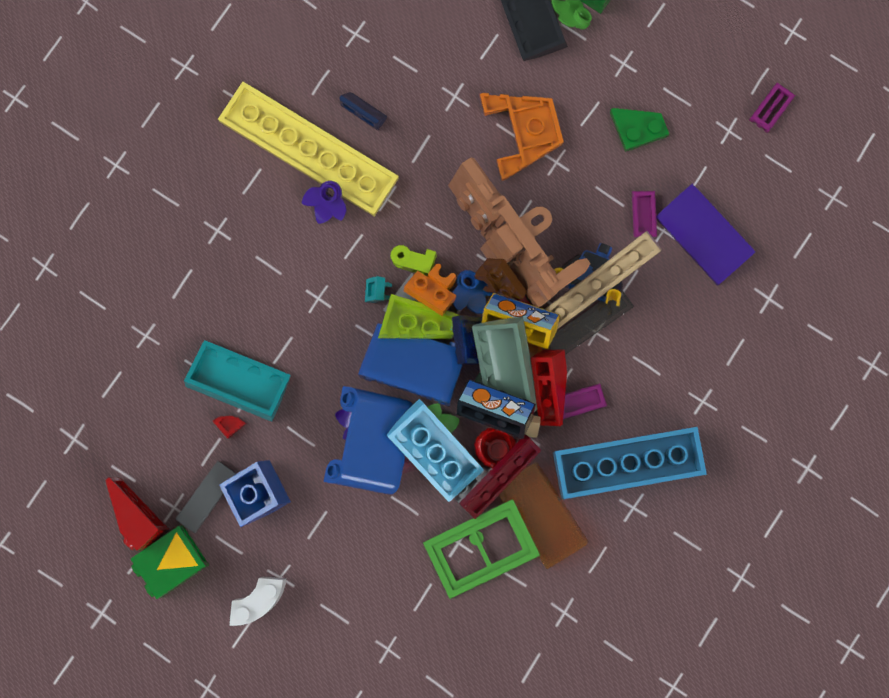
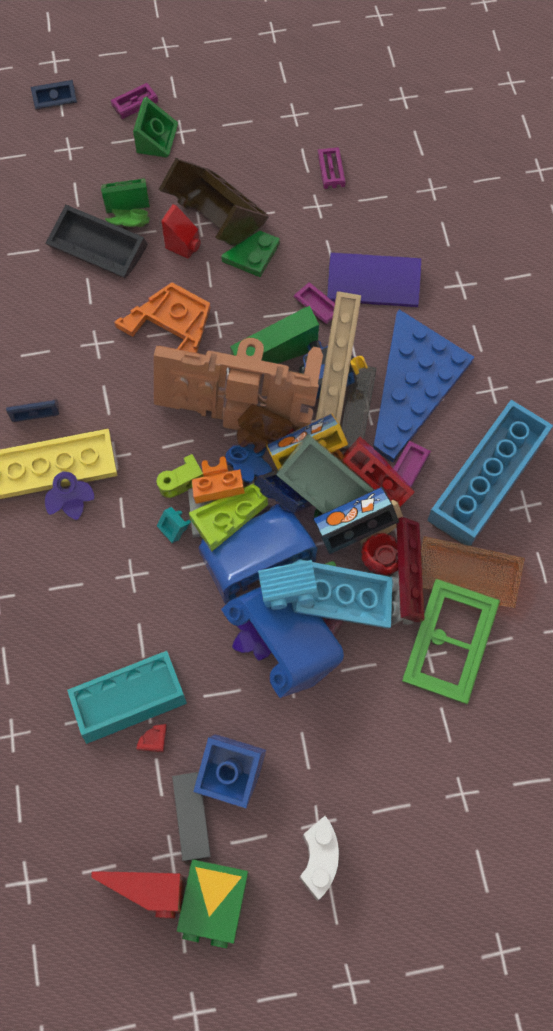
camera: 45 degrees left, 15 degrees down
none -> dark brown windscreen [158,158,269,246]
none -> red slope [161,204,201,259]
none -> green slope [230,306,319,364]
none -> medium azure brick [258,560,319,610]
none -> blue wing [373,309,474,463]

